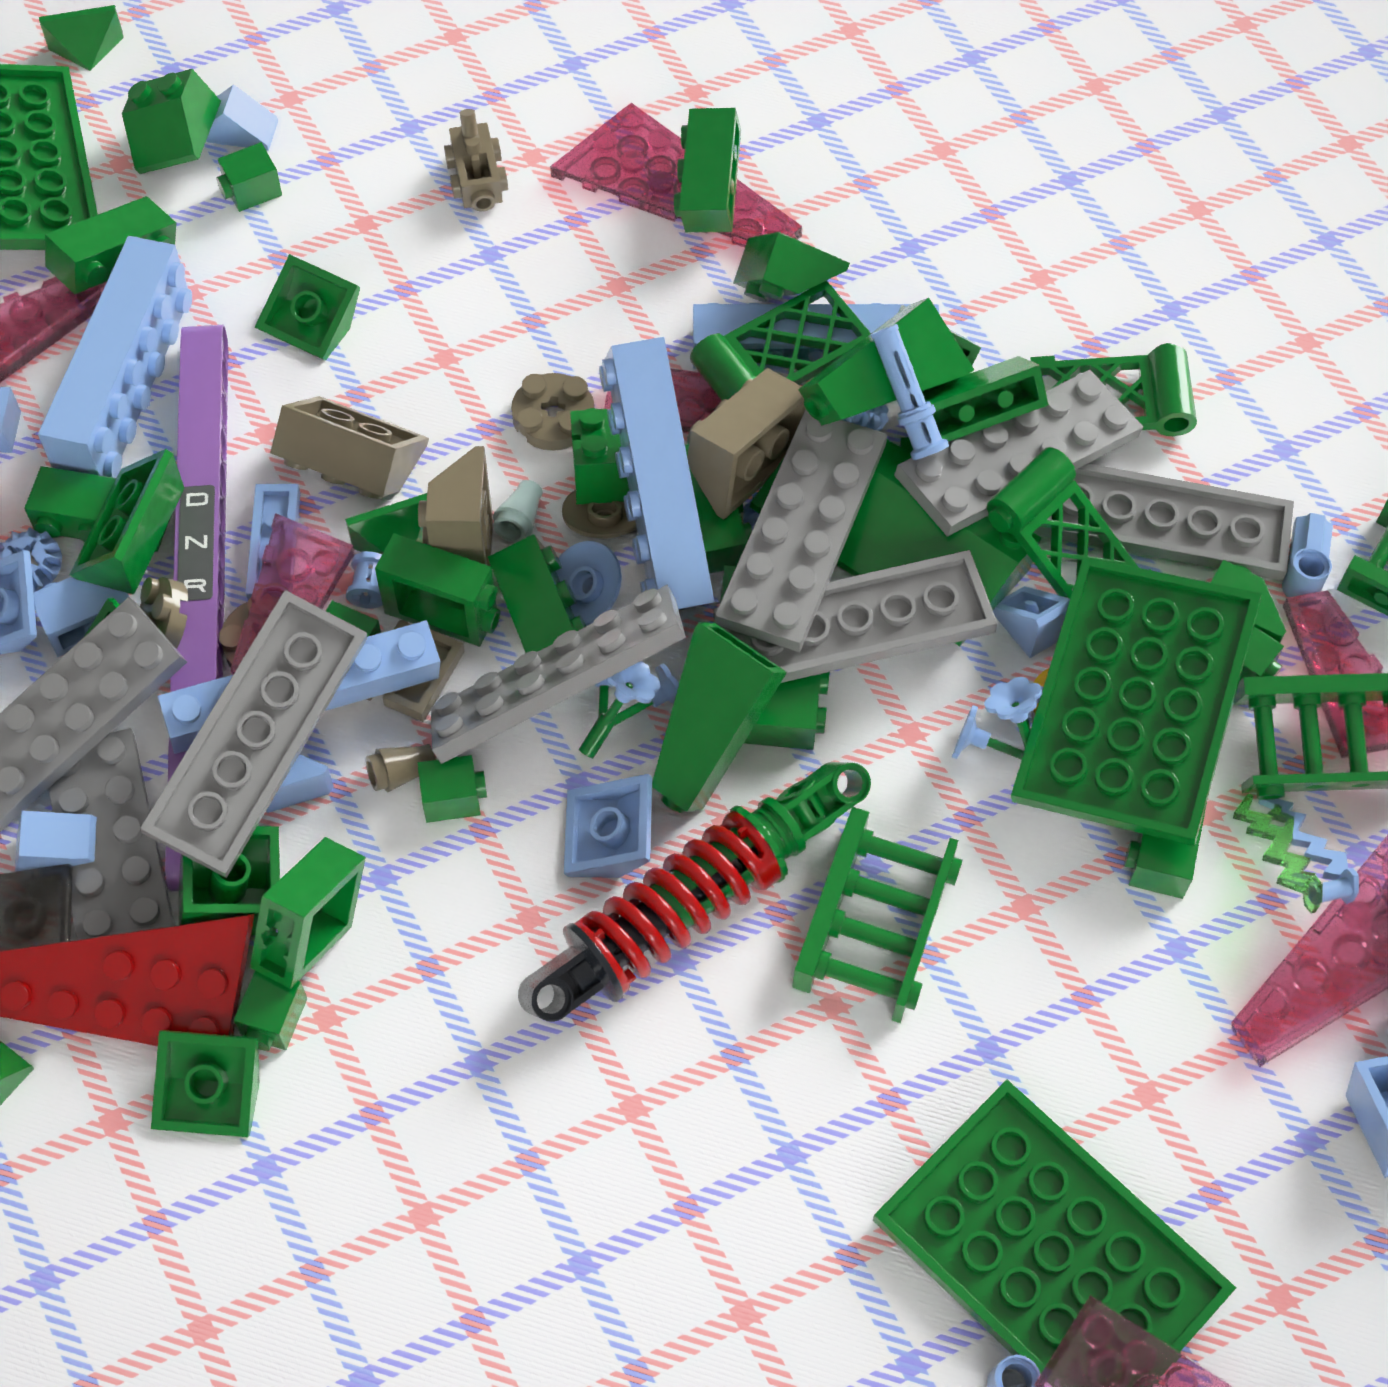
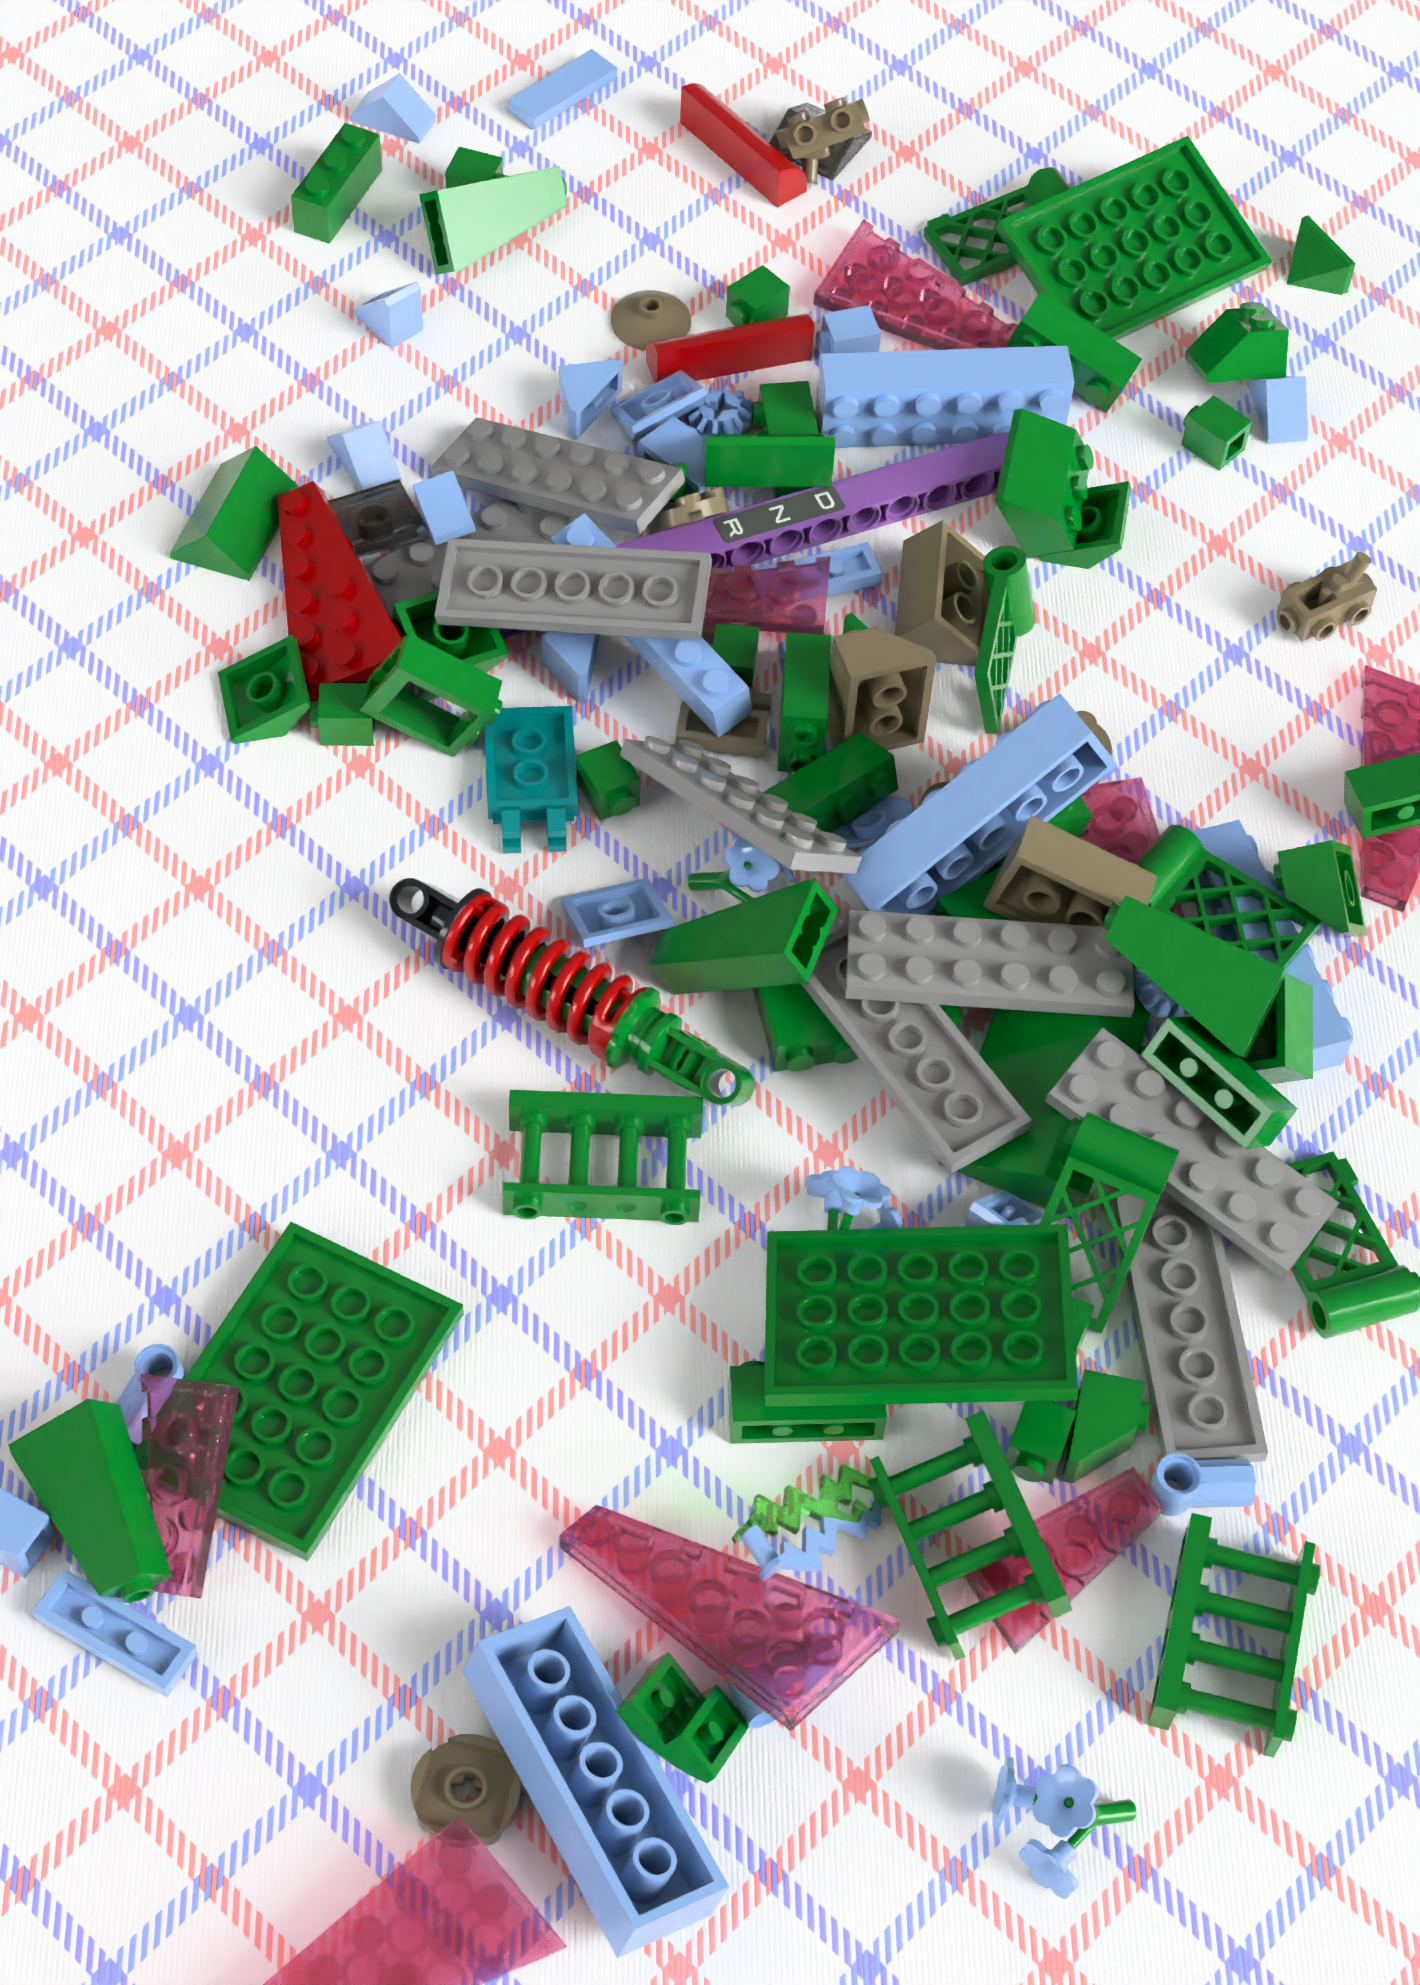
camera: 70 degrees right, 5 degrees down
dark tan cone [365,744,436,792] -> none
light aqua cone [493,480,543,543] -> none
light blue pin [871,324,949,460] -> none
none -> teal tile [484,706,578,854]
none -> green piece [974,545,1036,734]
none -> green slope [995,408,1094,558]

